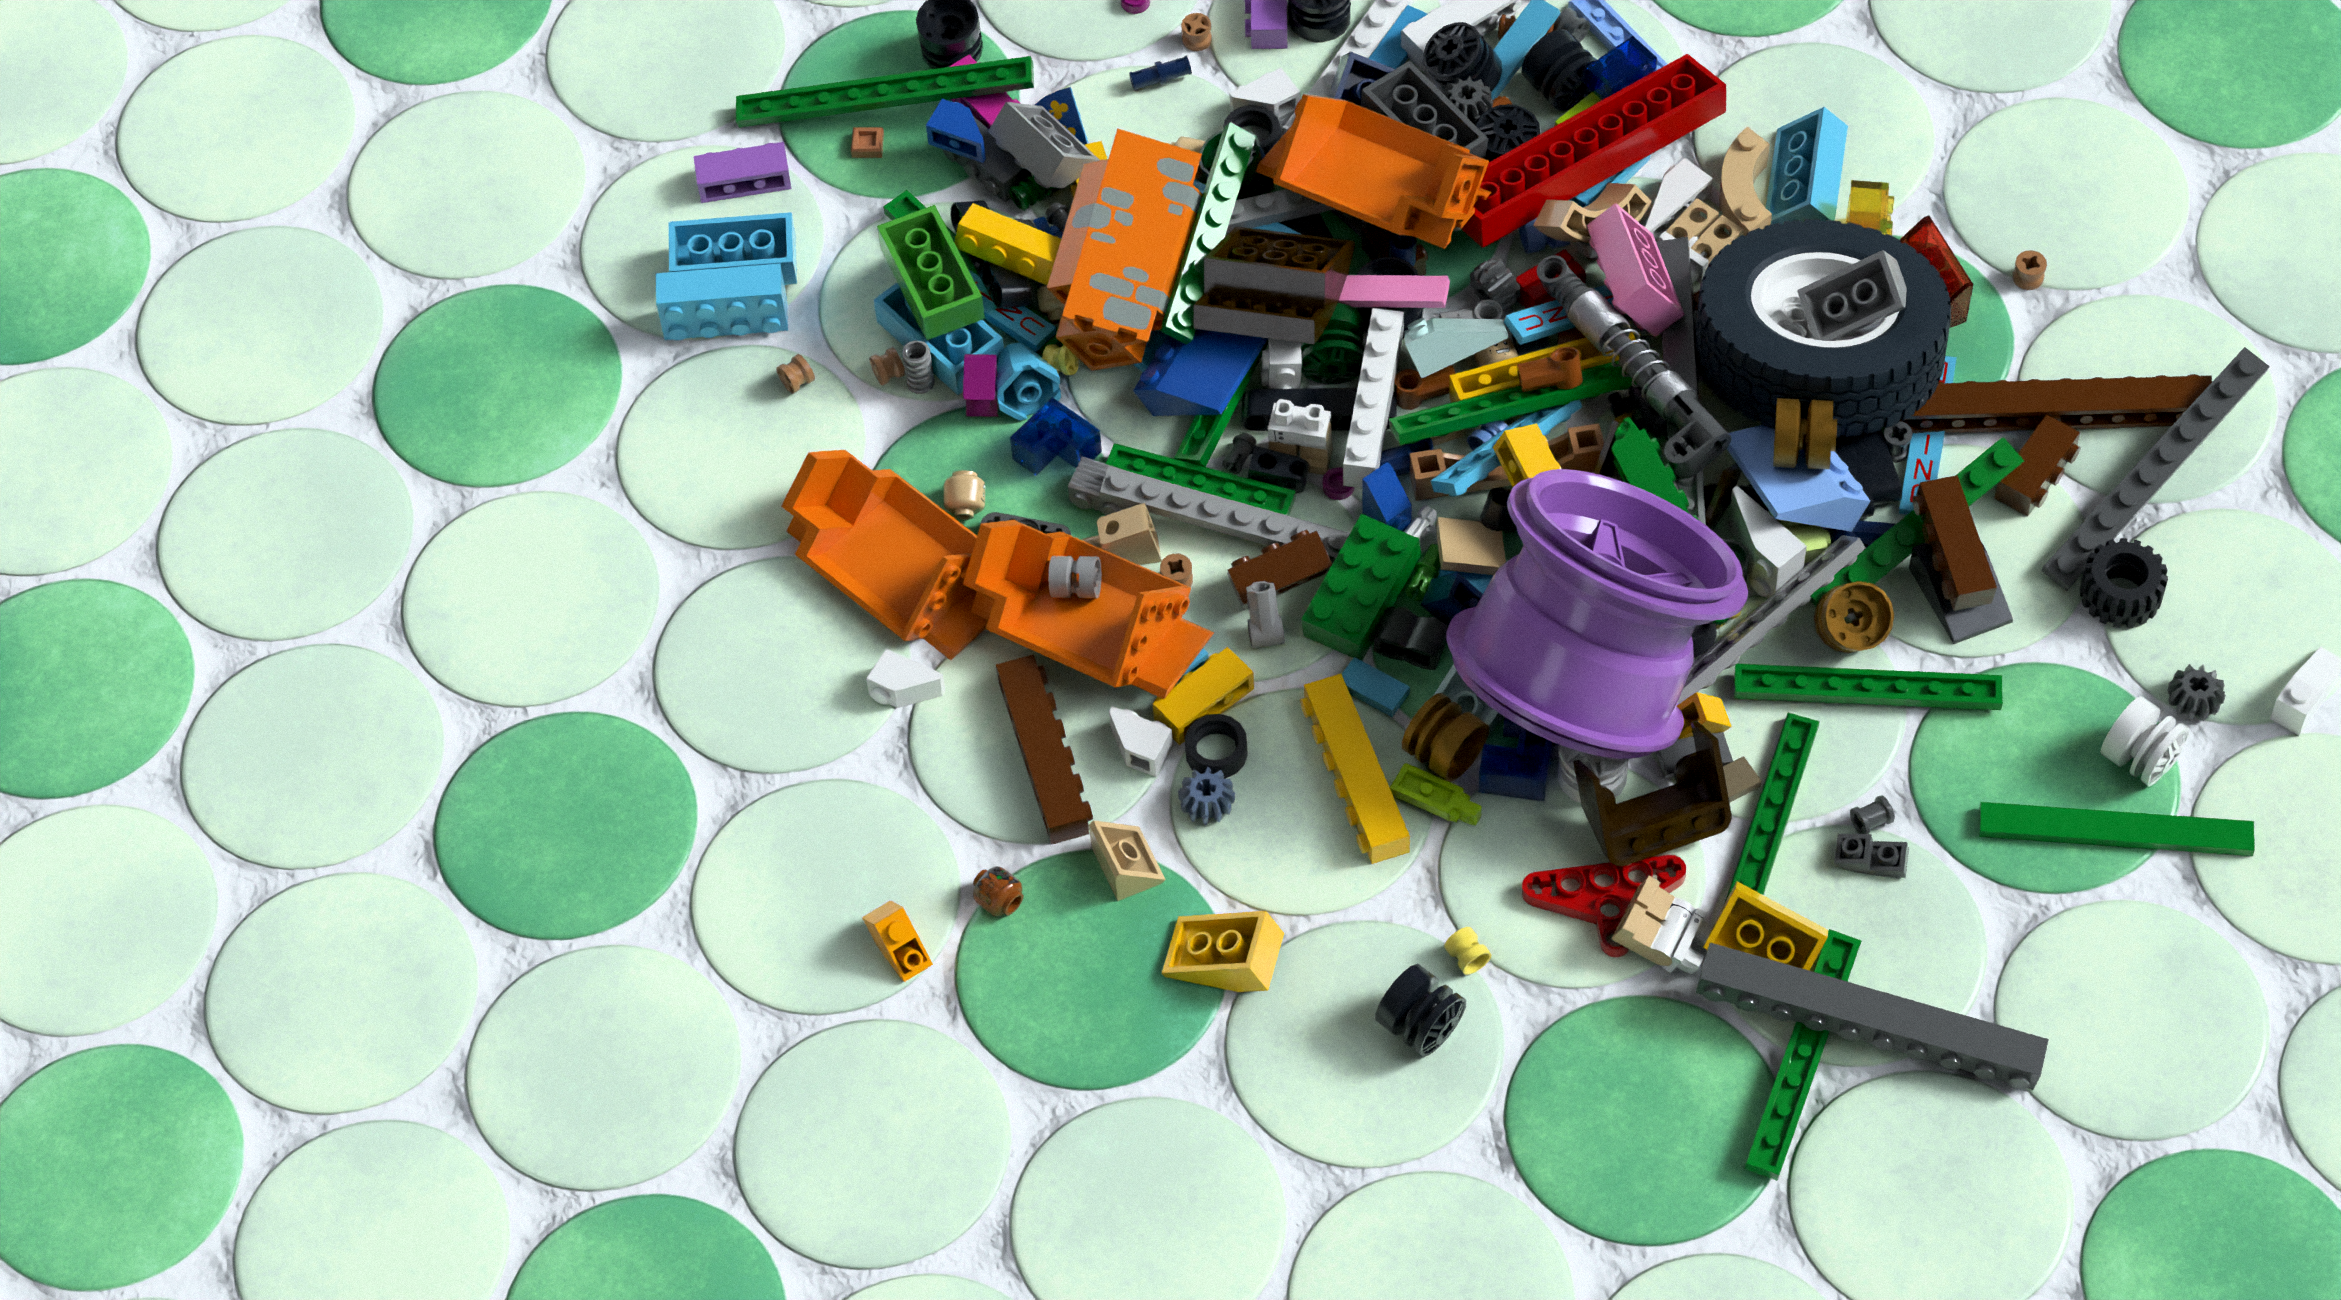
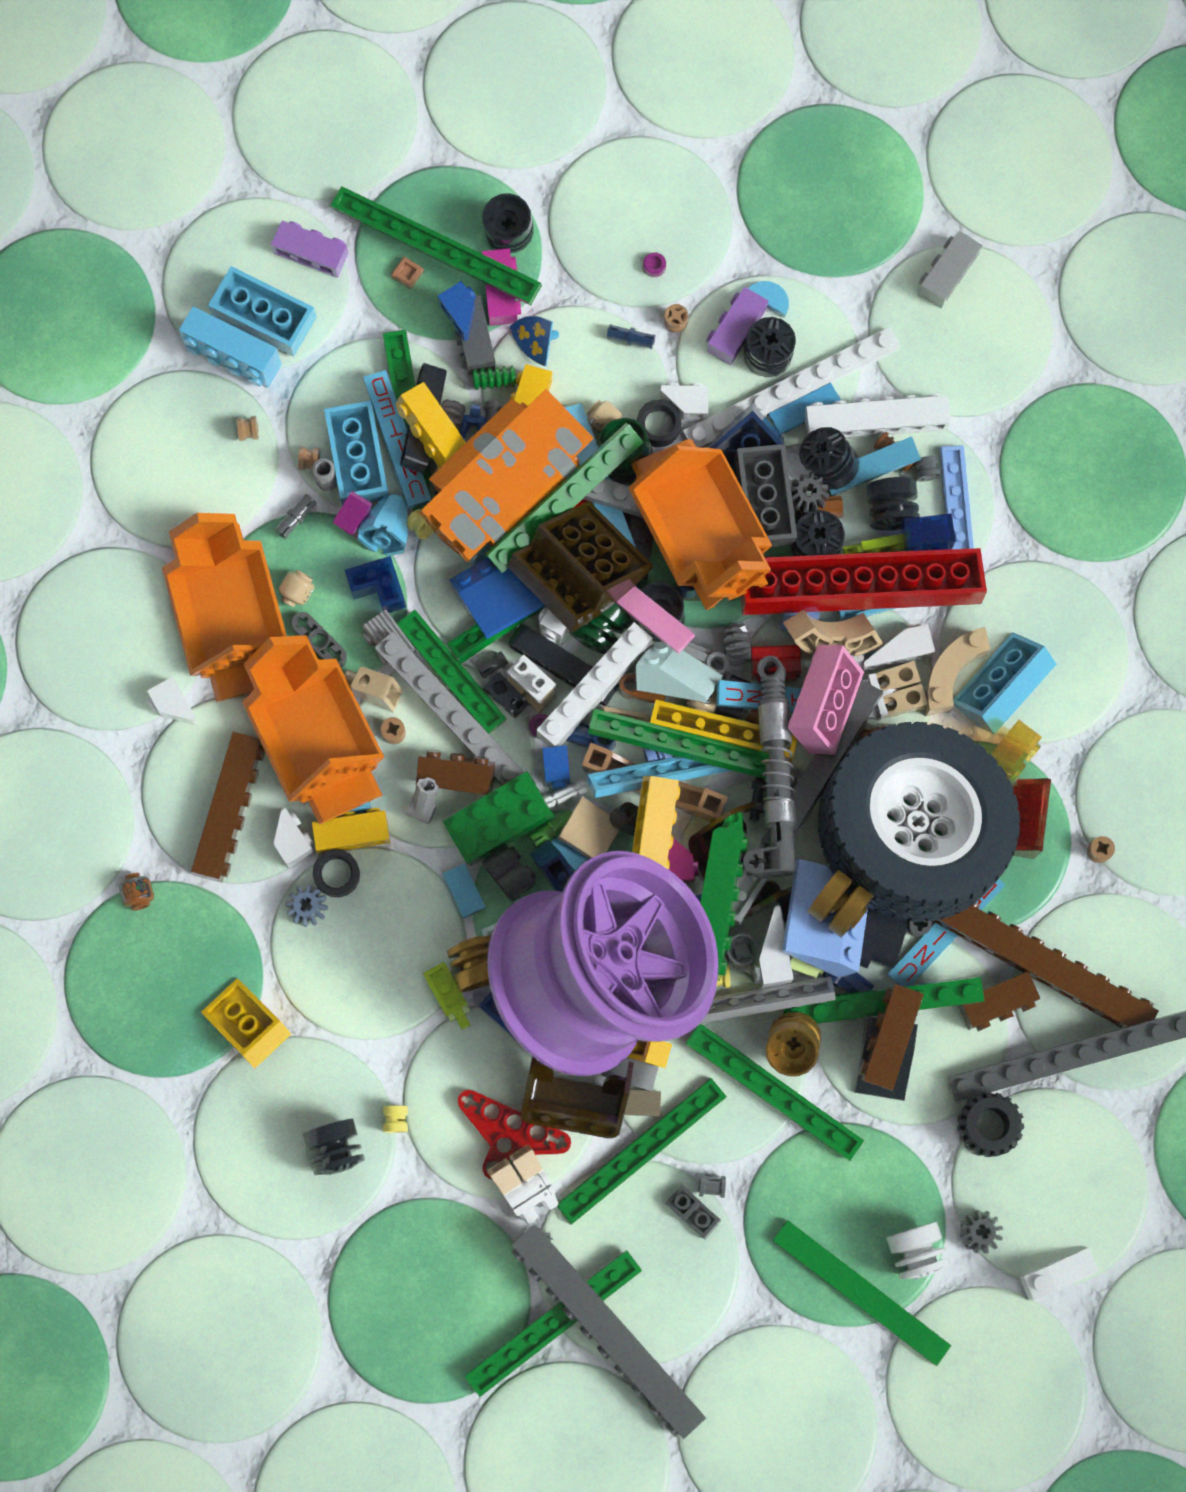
camera: 25 degrees right, 20 degrees up
light orange slope [862,900,933,982] -> none
bright green brick [877,205,985,340] -> none
light grey slope [988,102,1100,189] -> none
light grey wheel [1048,556,1102,598] -> none
tan slope [1089,820,1166,901] -> none
yellow brick [1300,673,1410,864] -> none
dark orange piece [1517,347,1583,392] -> none
yellow slope [1703,882,1828,970] -> none
light grey slope [1797,250,1907,341] -> none
none -> dark grey pin [274,494,317,539]

